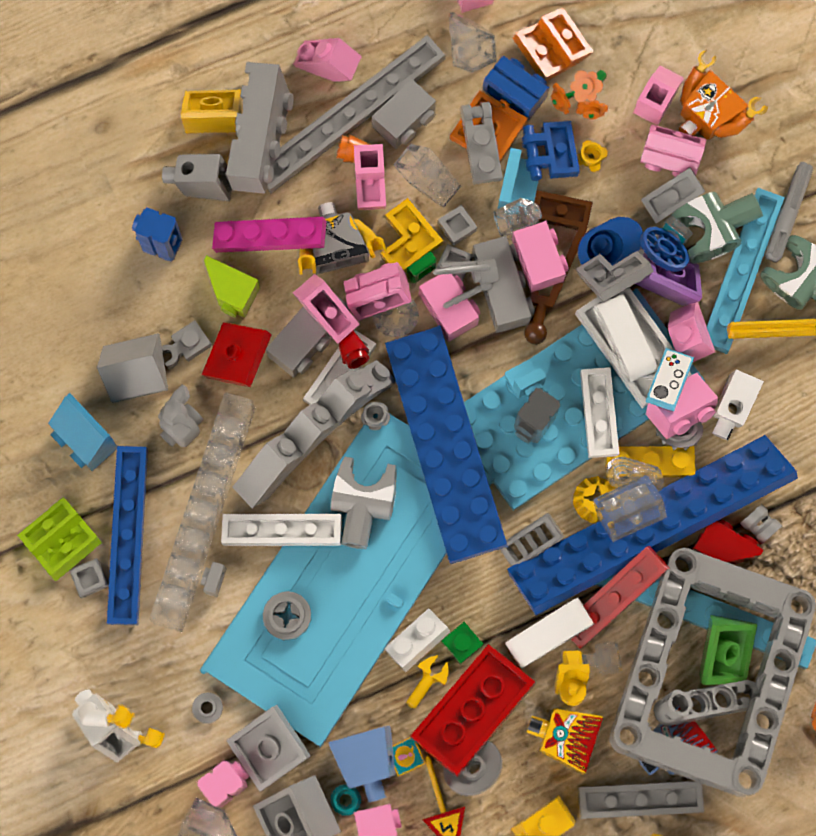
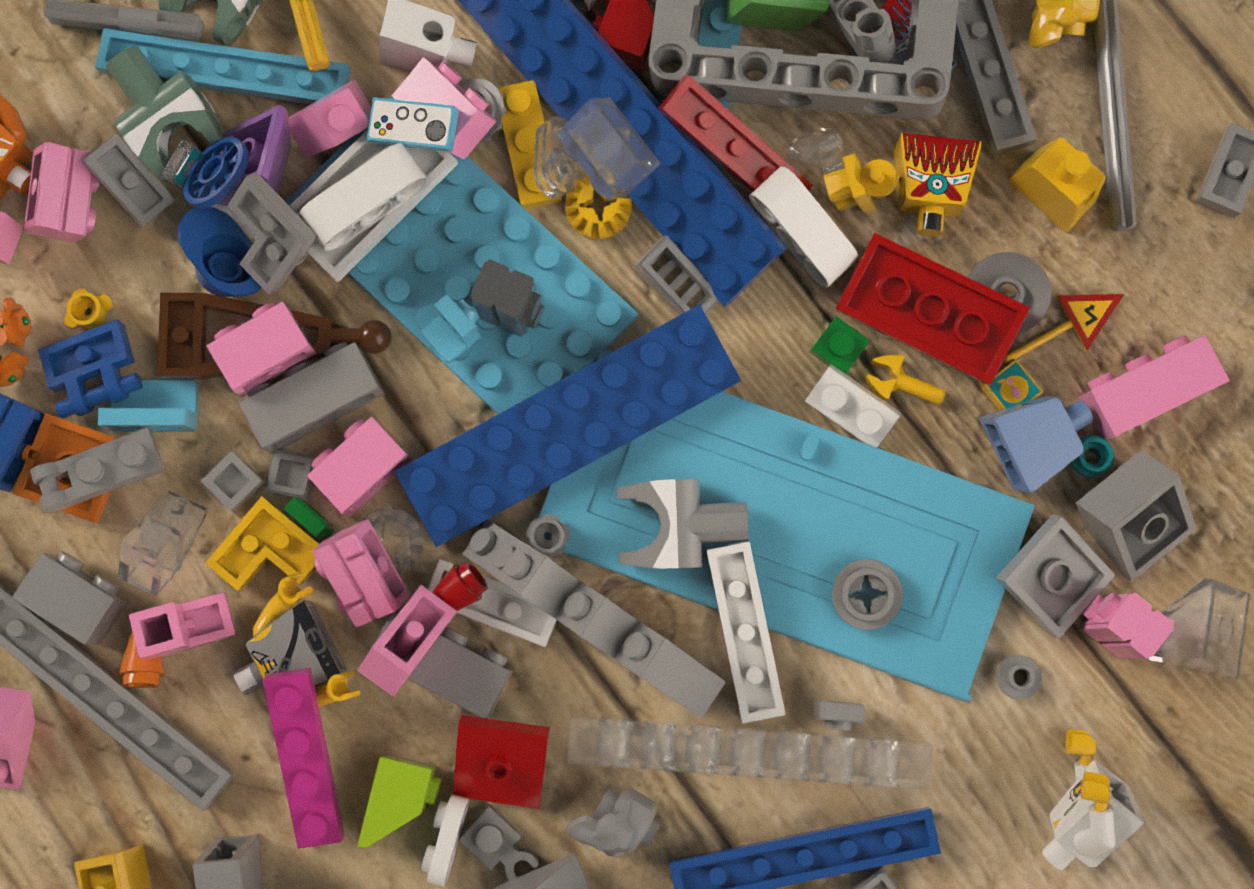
camera: 100 degrees left, 5 degrees up
light grey wedge [226,62,294,194] -> none
light grey plant [433,258,499,308] -> none
clear brick [493,198,542,240] -> none
white plate [580,367,619,458] -> none
none -> white plate [421,794,469,887]

